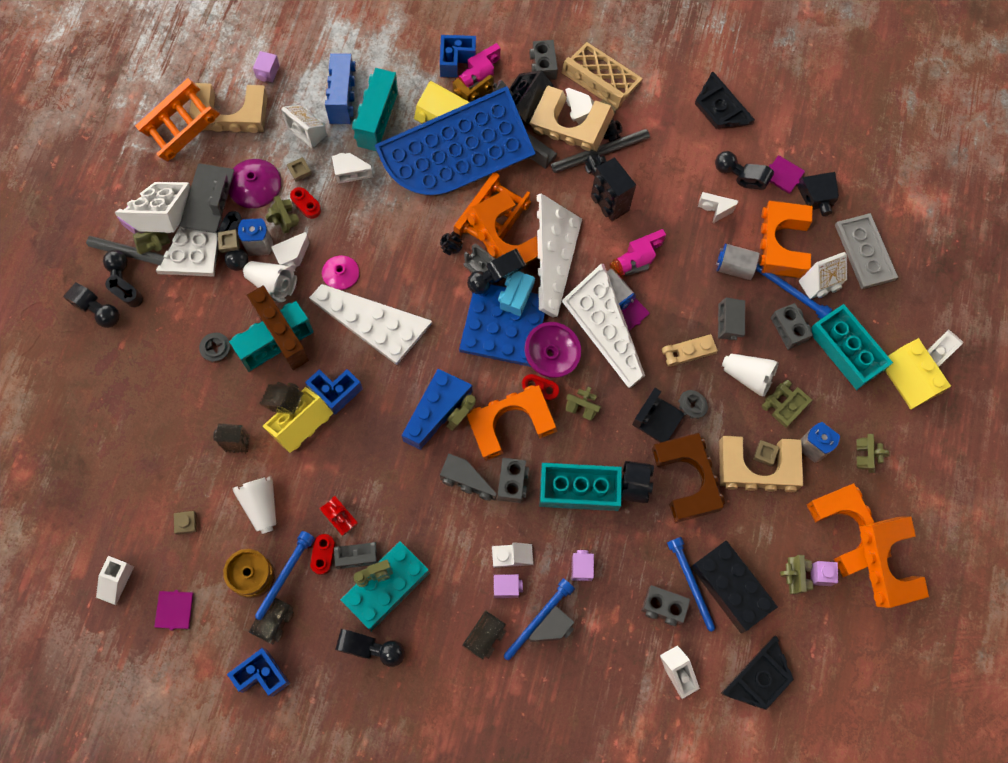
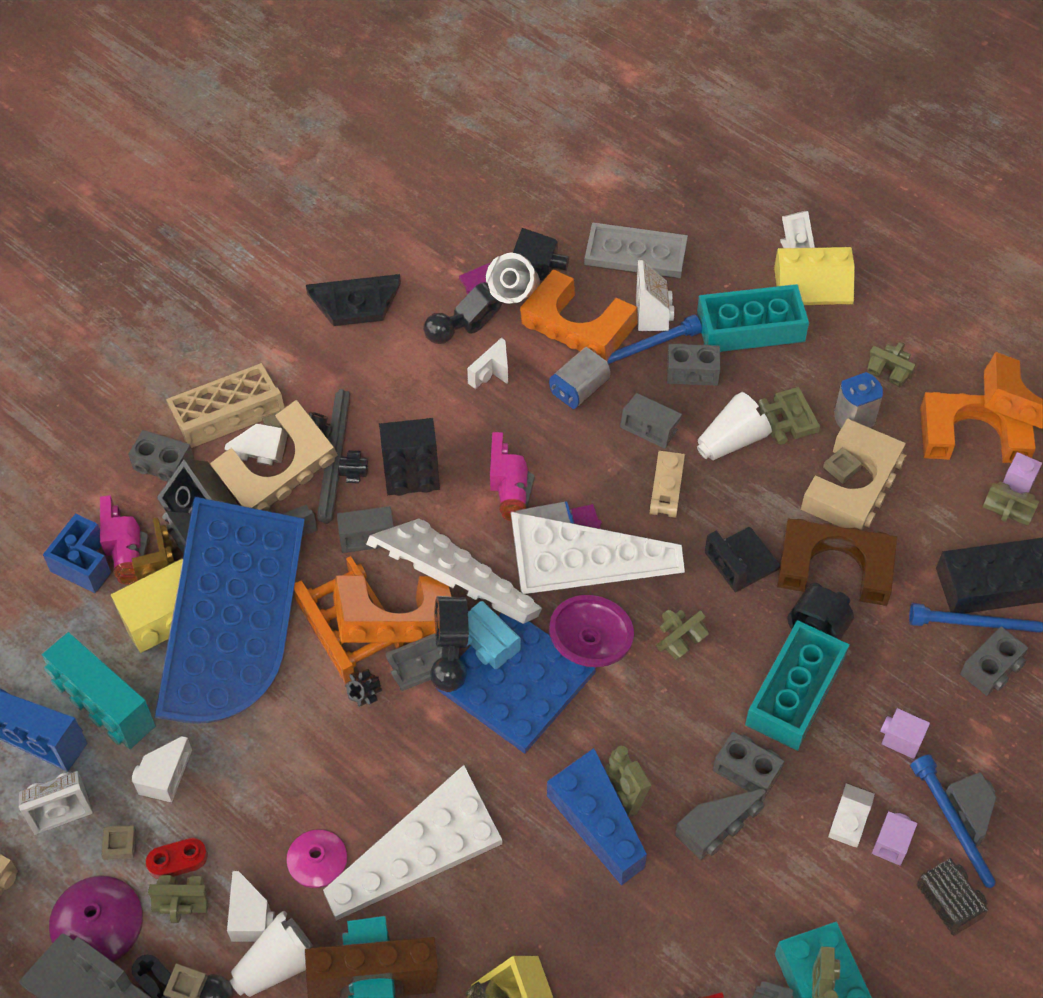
camera: 60 degrees left, 15 degrees down
piece [238,218,273,256] -> none
blue brick [305,369,363,415] -> none
orange arch [467,385,558,461] -> none
red plate [522,374,559,400] -> none
dark grey gear [678,390,708,419] -> none
none -> dark grey hinge [337,506,394,553]
none -> white cone [486,253,540,304]

